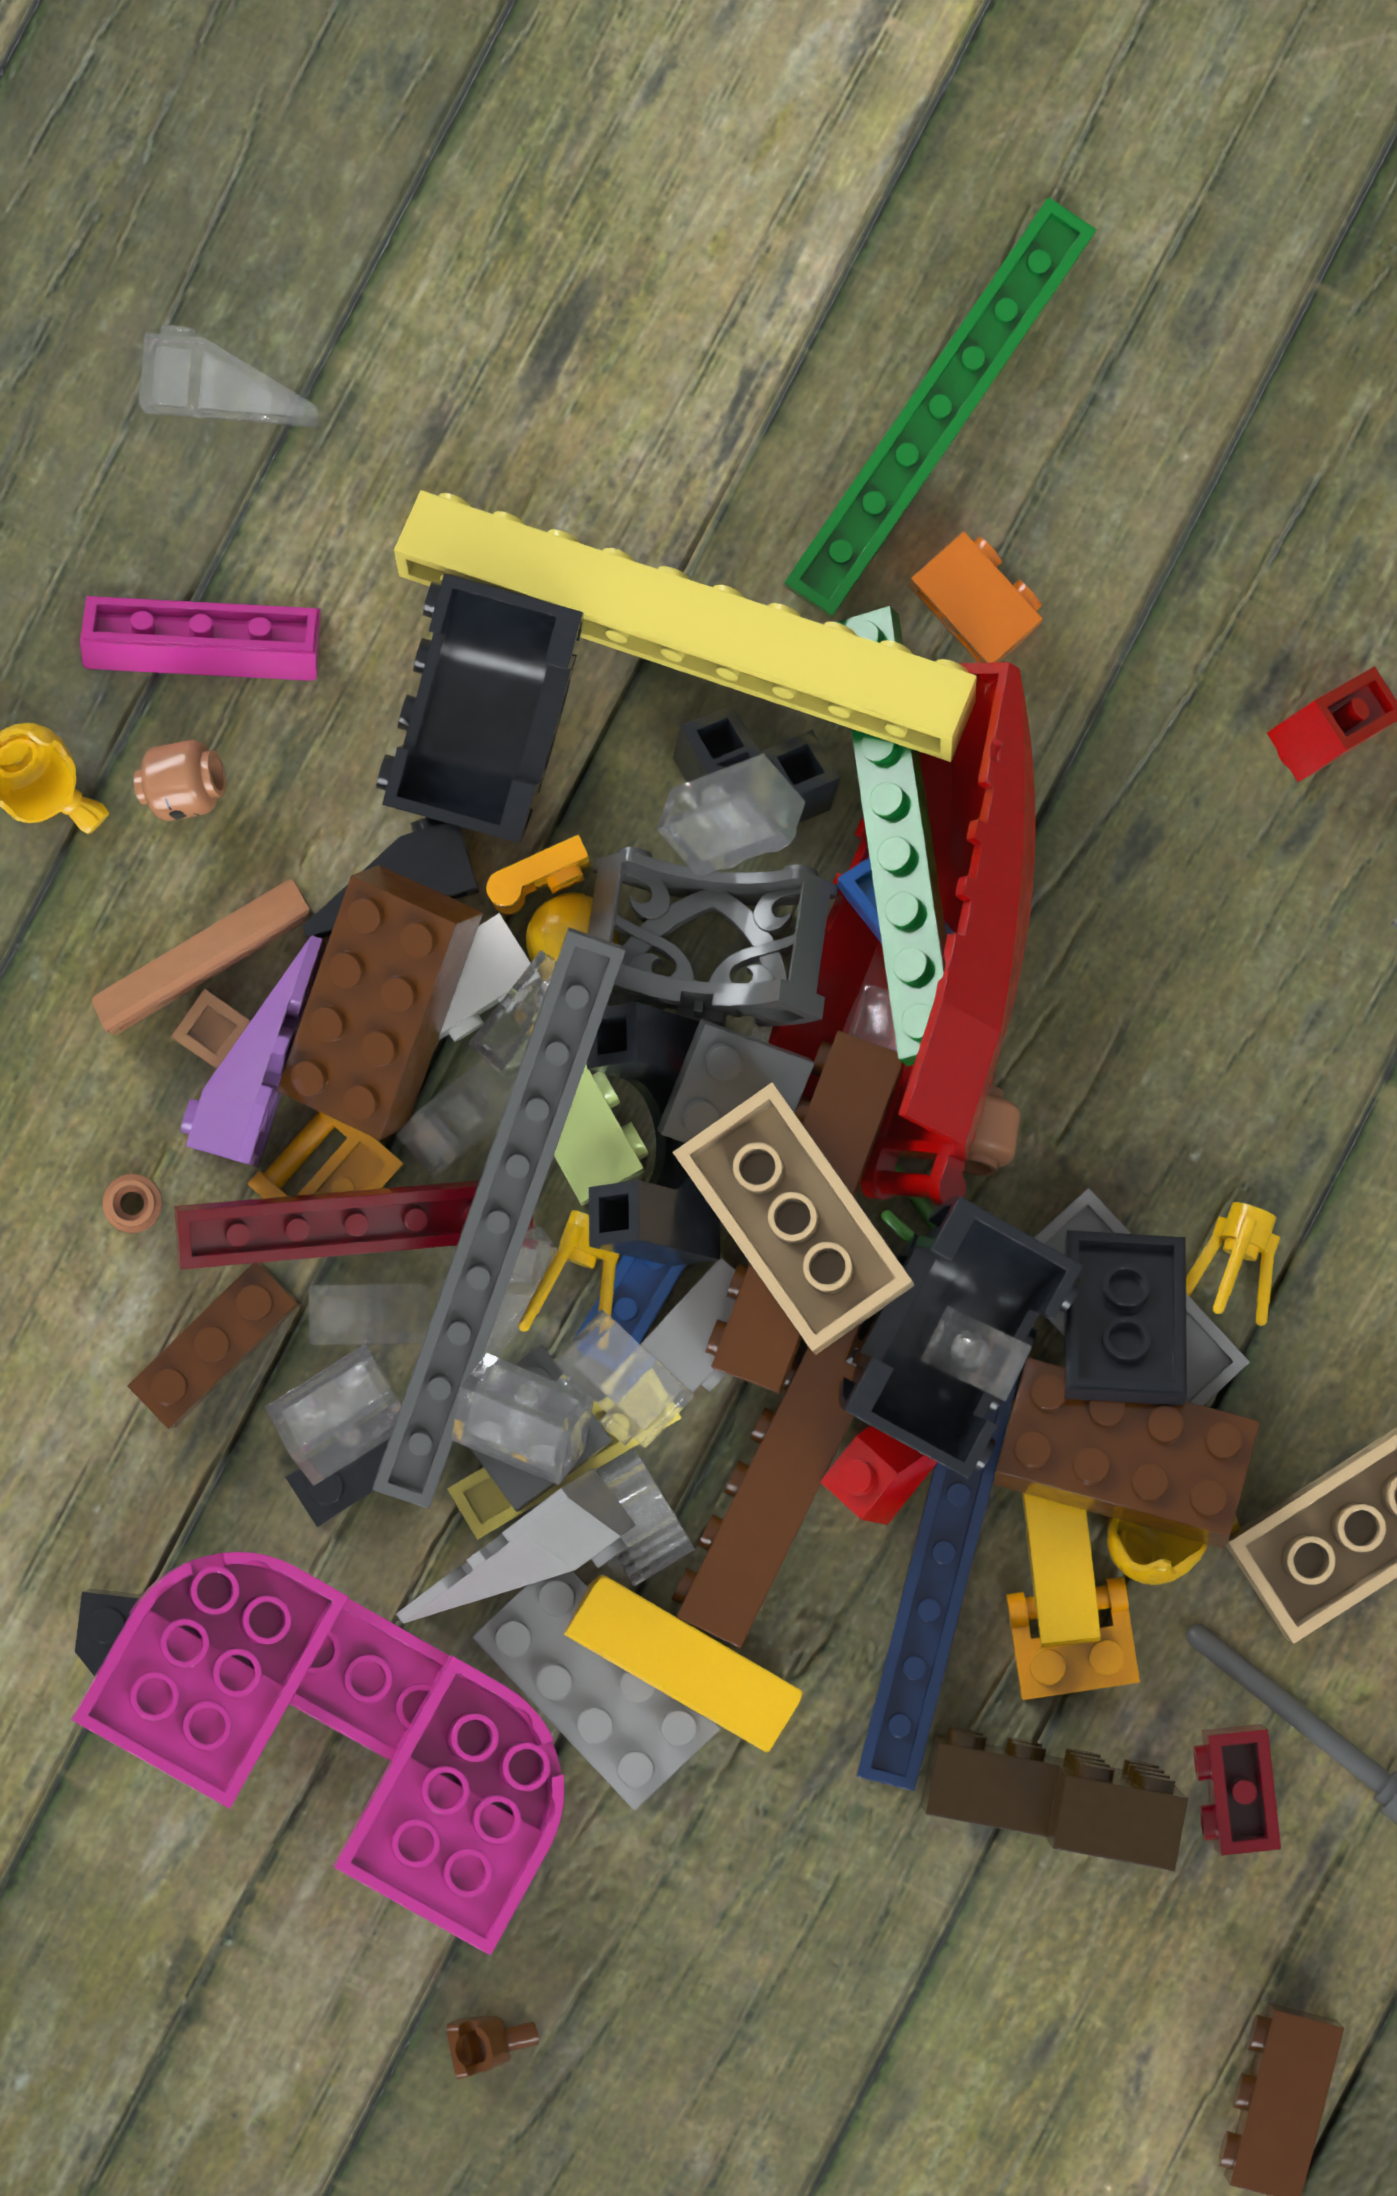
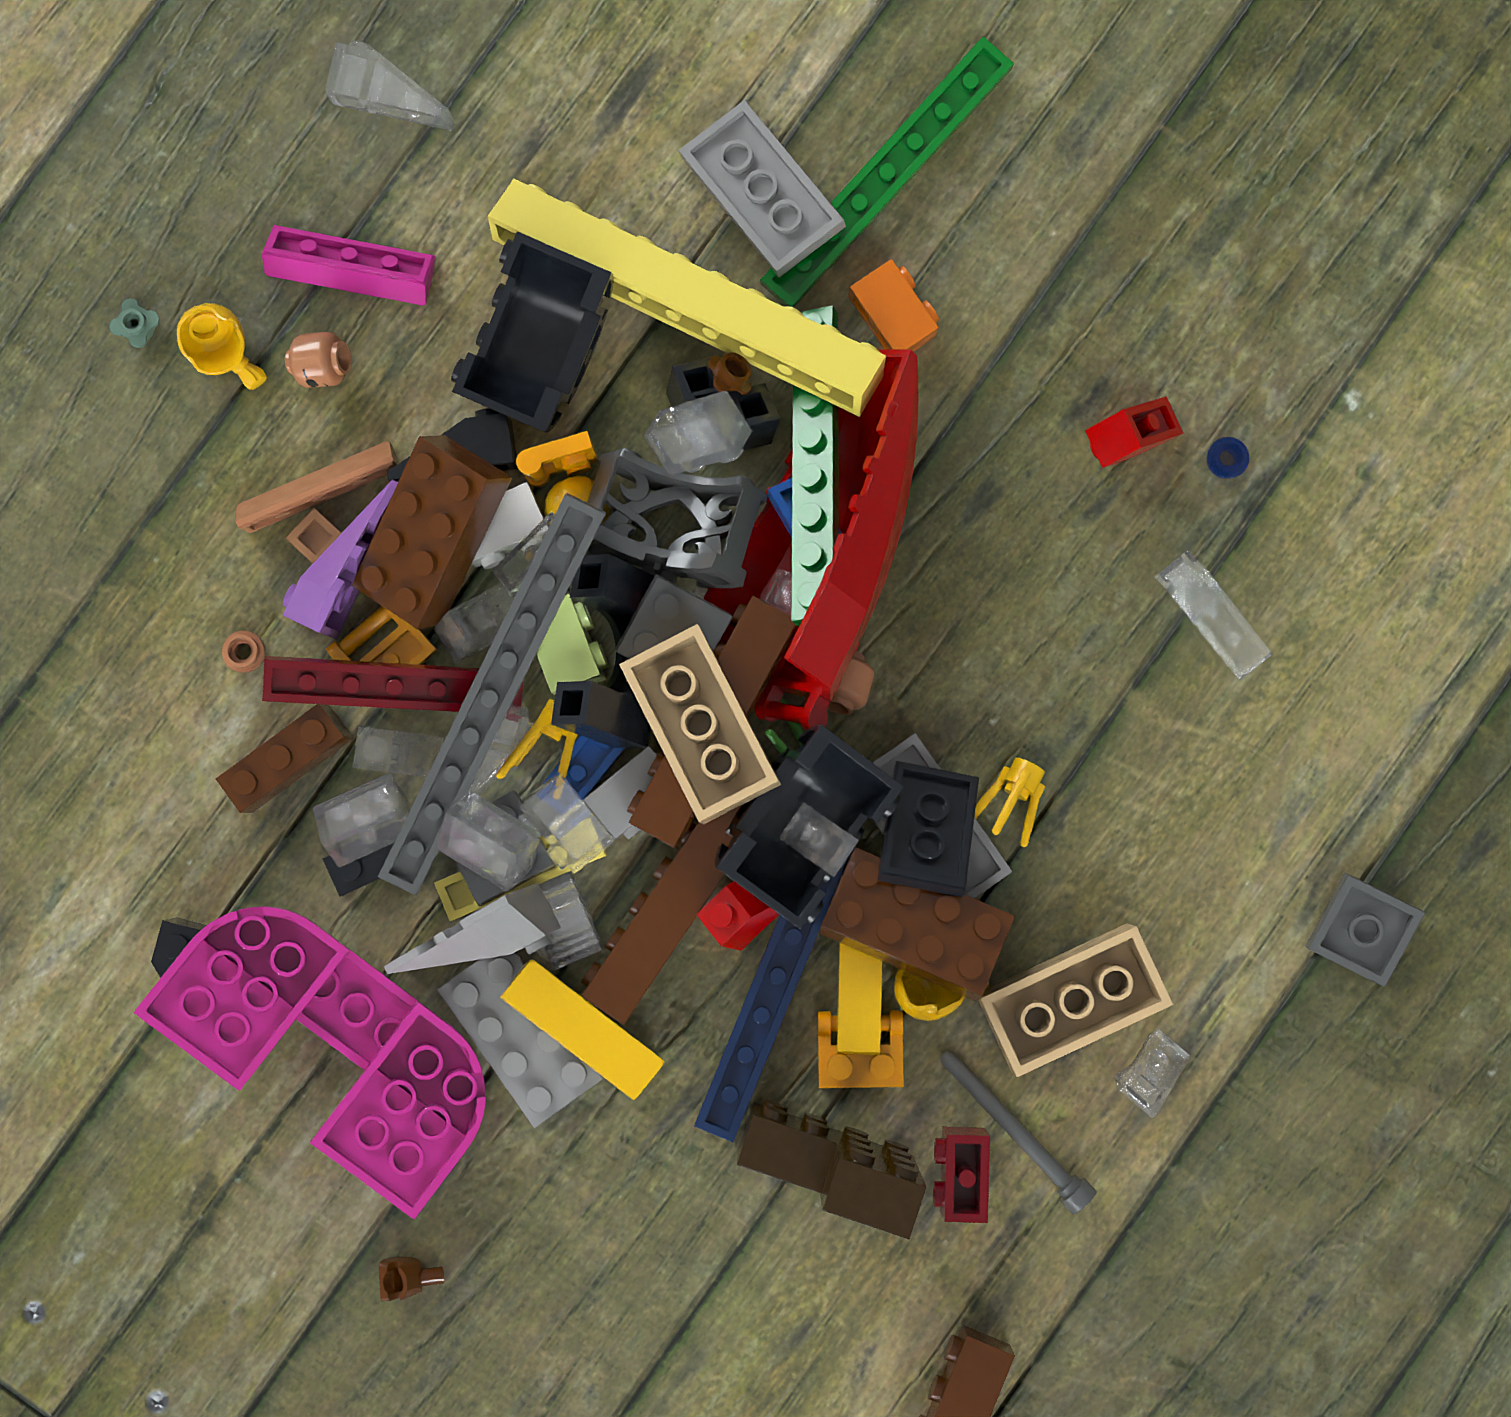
camera: 10 degrees right, 0 degrees up
none -> light grey plate [678,100,846,278]
none -> reddish brown plate [708,352,752,395]

